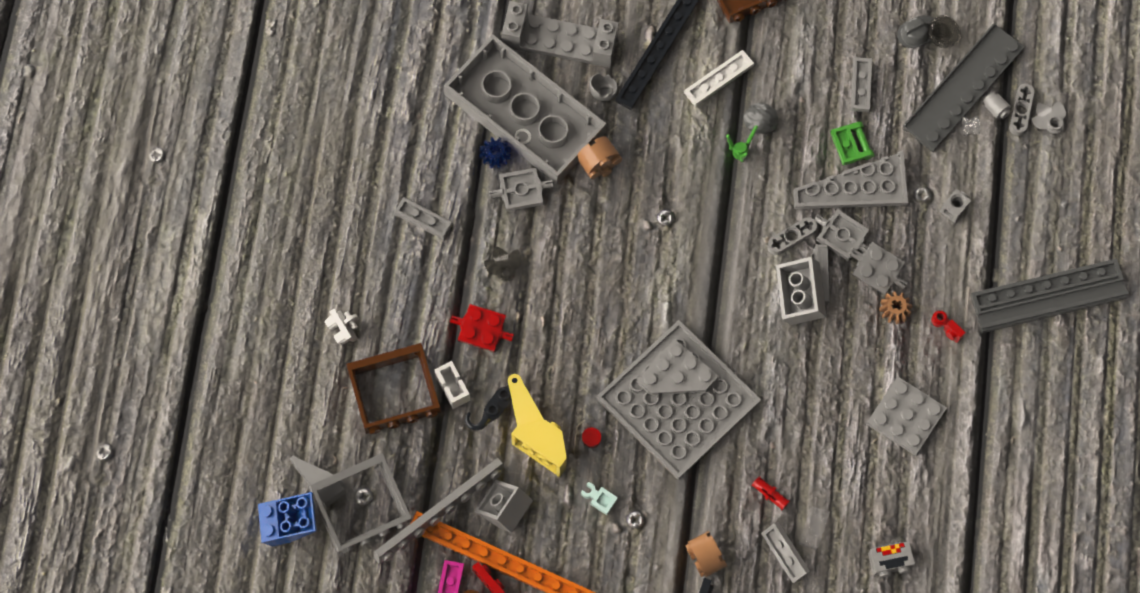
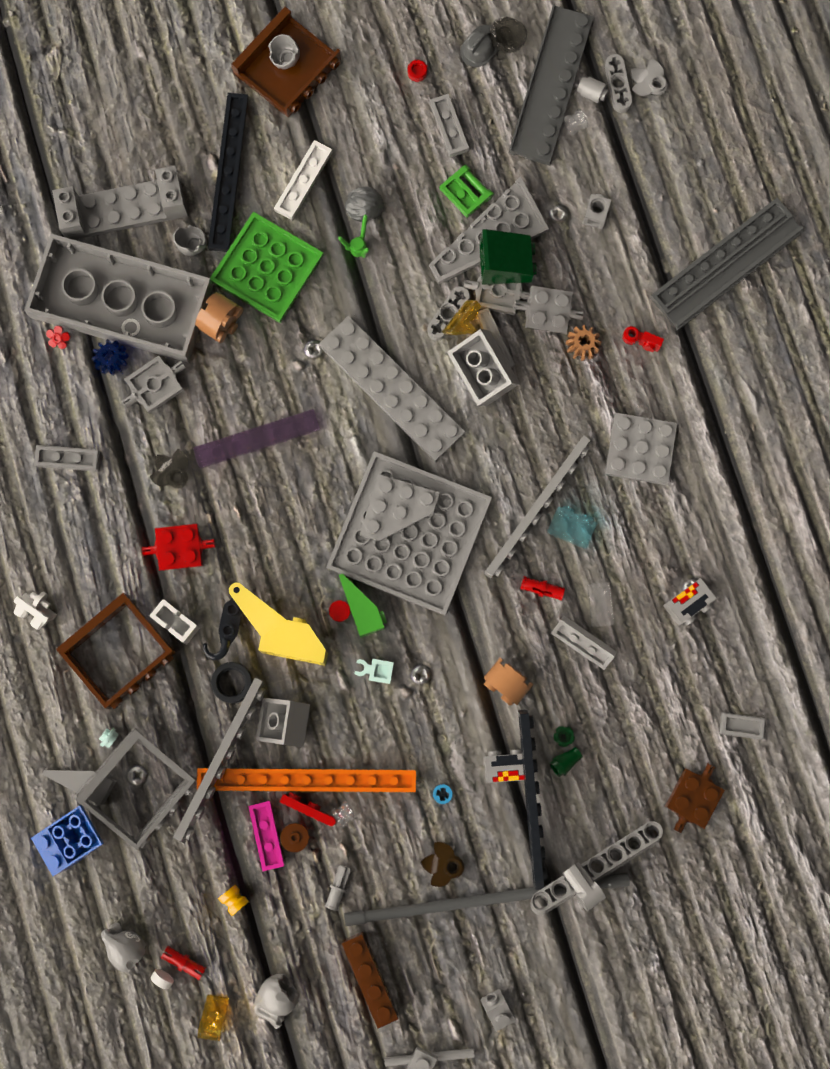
camera: 25 degrees left, 10 degrees up
none -> plant [46,325,70,349]
none -> light aqua plate [99,727,119,748]
none -> clear purple tile [193,409,320,469]
none -> bright green plate [210,212,324,323]
none -> black tyre [211,662,253,704]
none -> light grey plate [319,316,465,462]
none -> bright green slope [339,574,387,638]
none -> red tile [407,60,428,82]
none -> clear yellow slope [442,300,481,335]
none -> dark green slope [479,229,537,285]
none -> light grey plate [484,435,590,579]
none -> clear light blue bracket [547,506,598,549]

